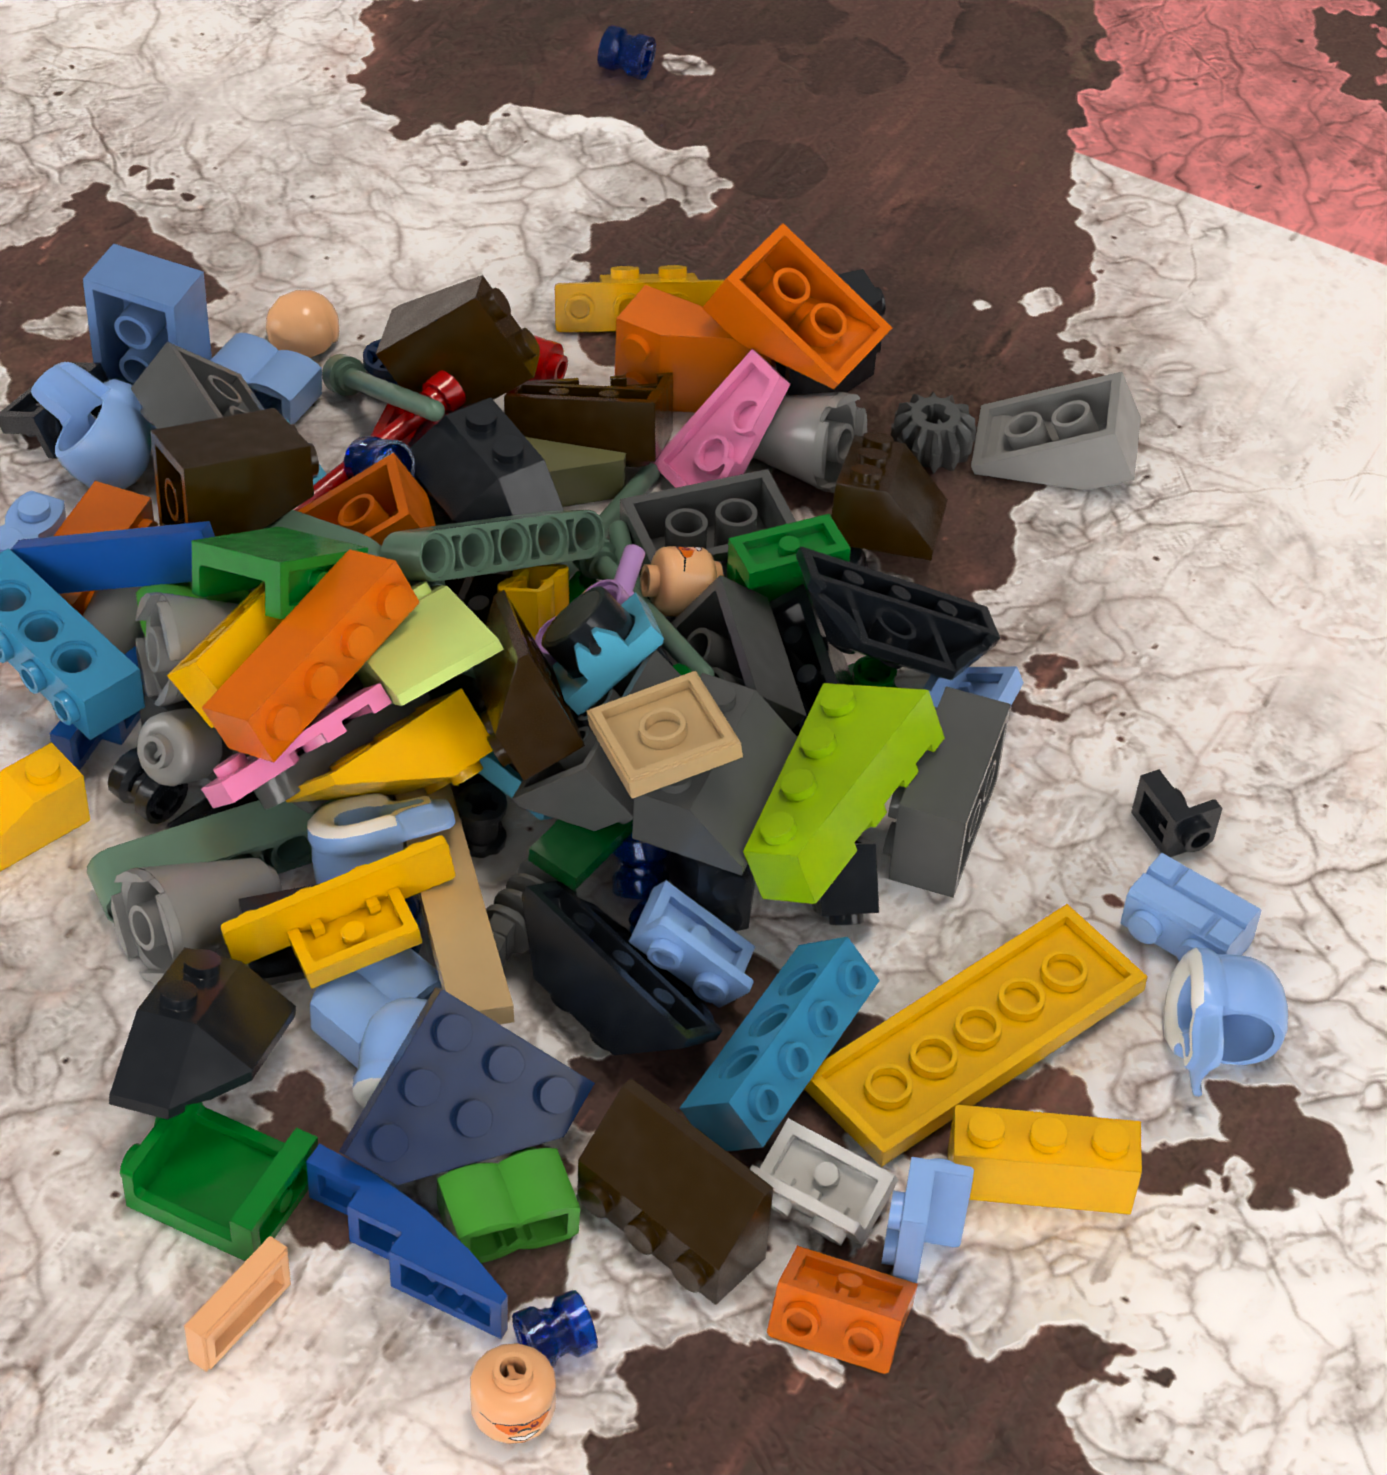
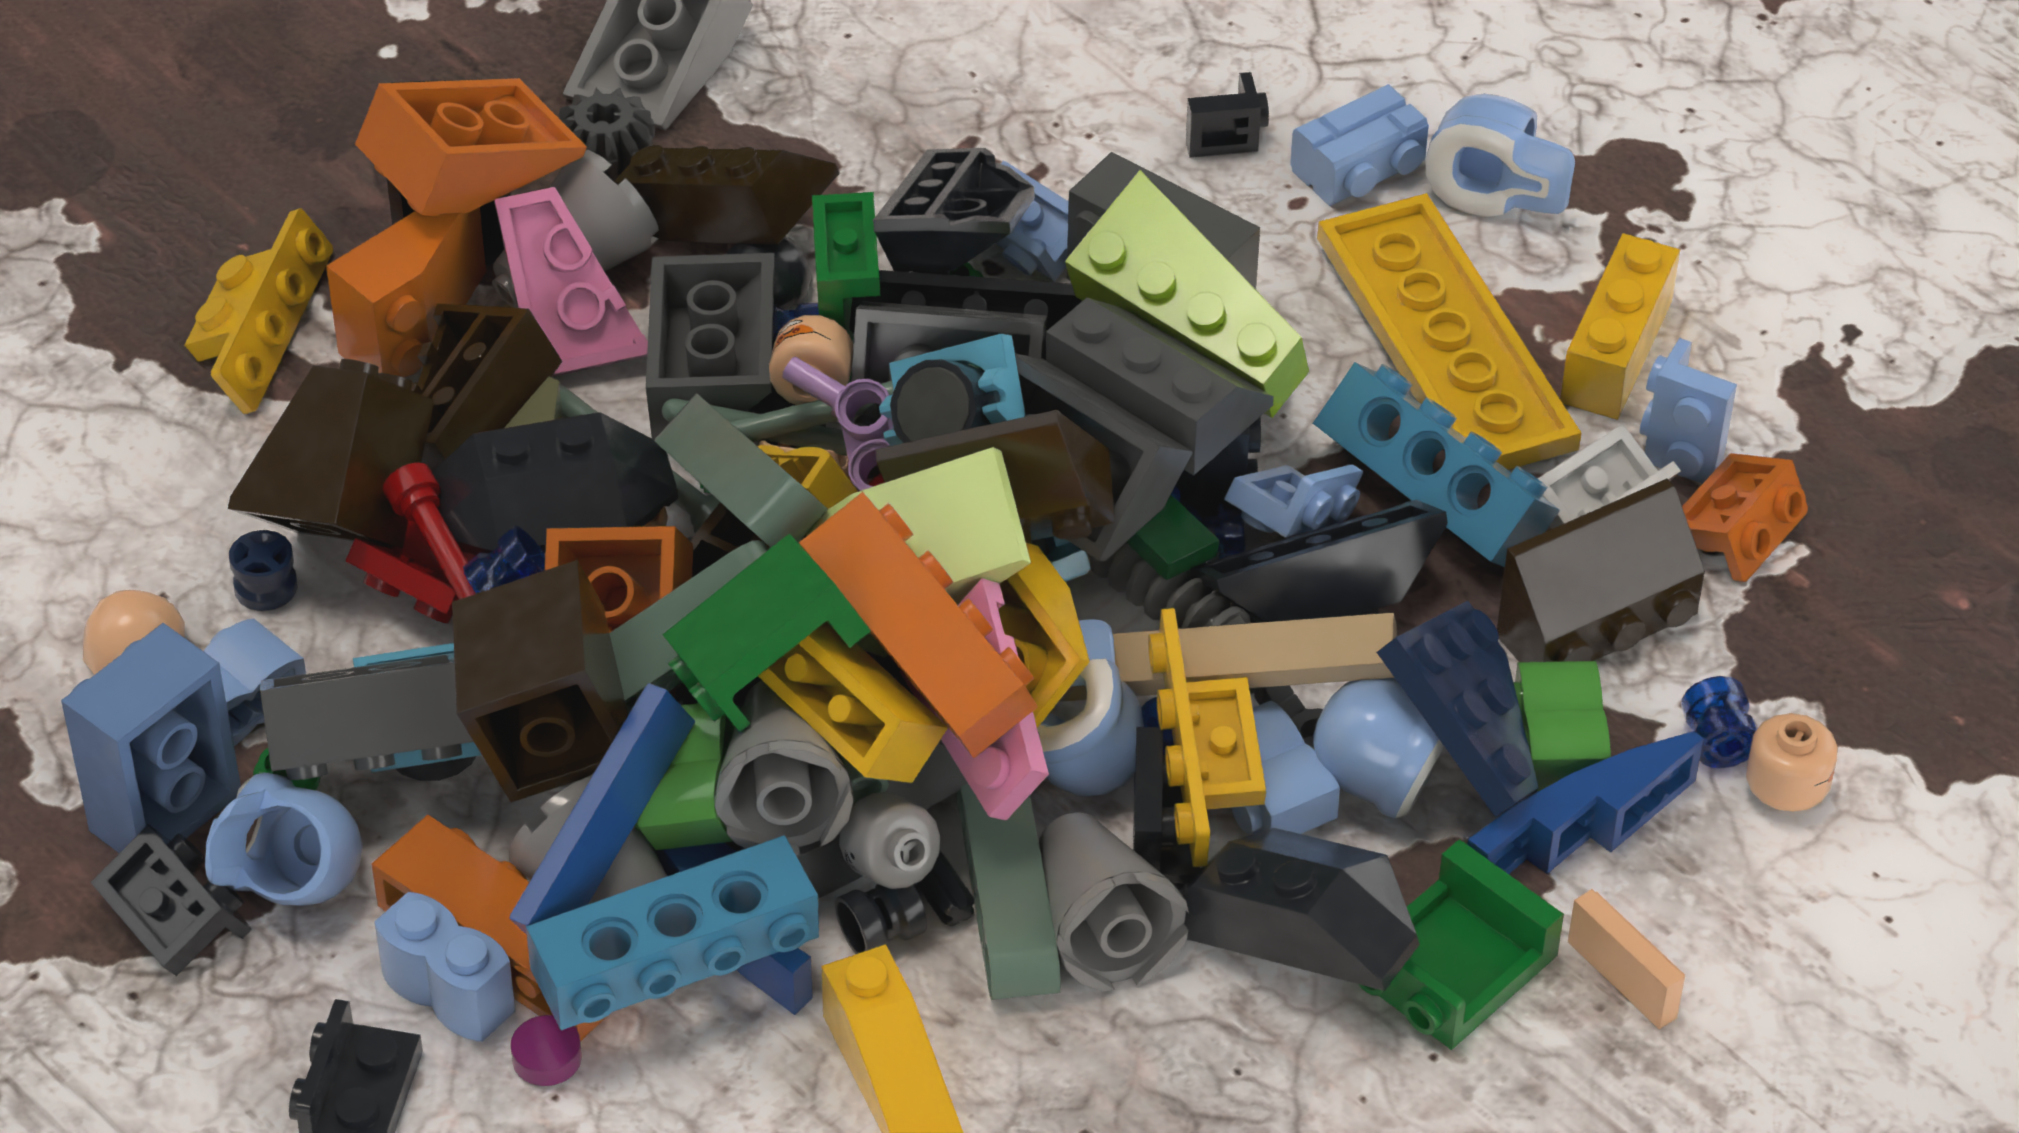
camera: 70 degrees left, 0 degrees up
sand green piece [322,354,445,421] -> none
tan plate [586,671,743,799] -> none

